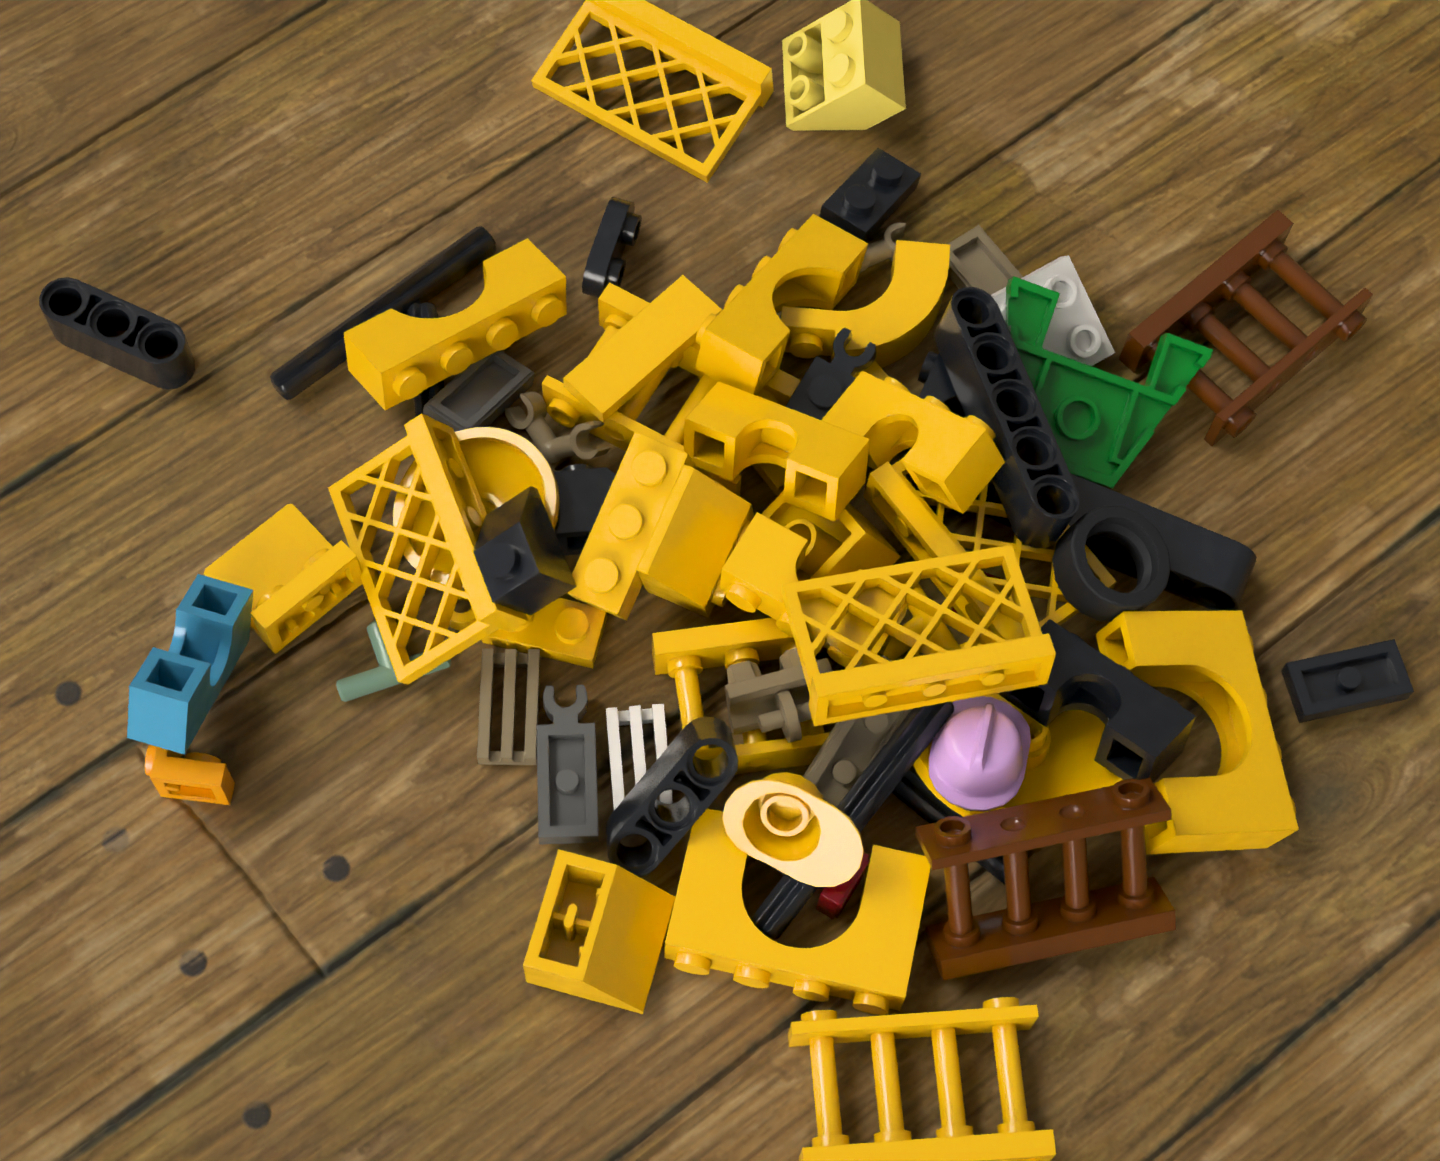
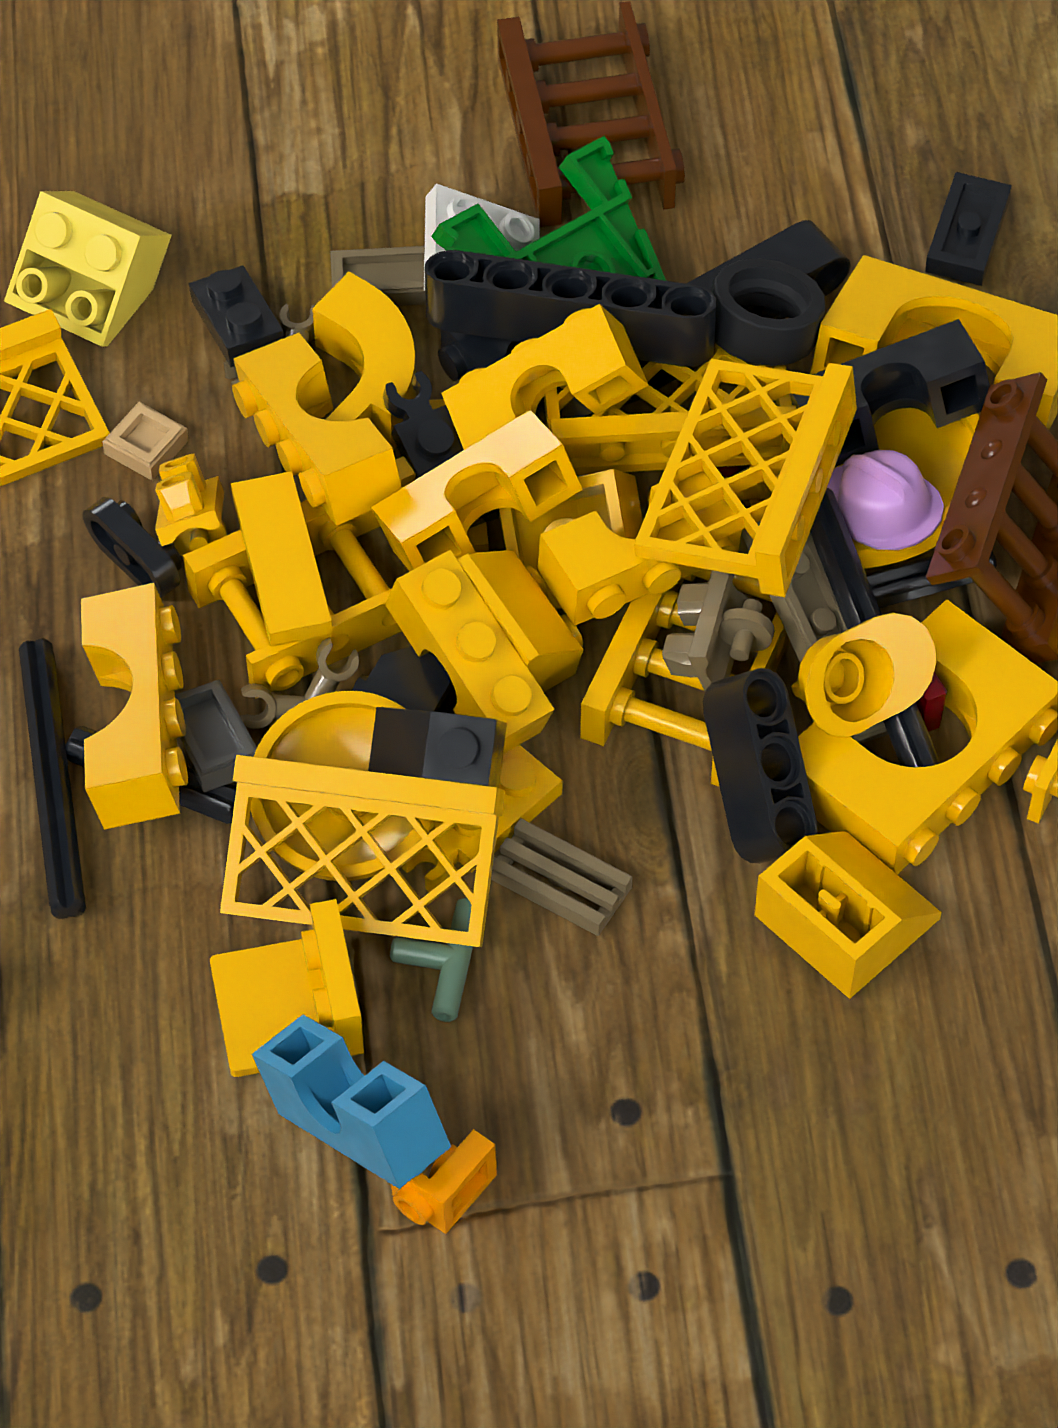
camera: 55 degrees left, 10 degrees down
dark grey plate [536,685,599,845] -> none
white tile [606,704,673,810] -> none
none -> tan tile [102,402,189,481]
none -> yellow hips [155,453,227,556]

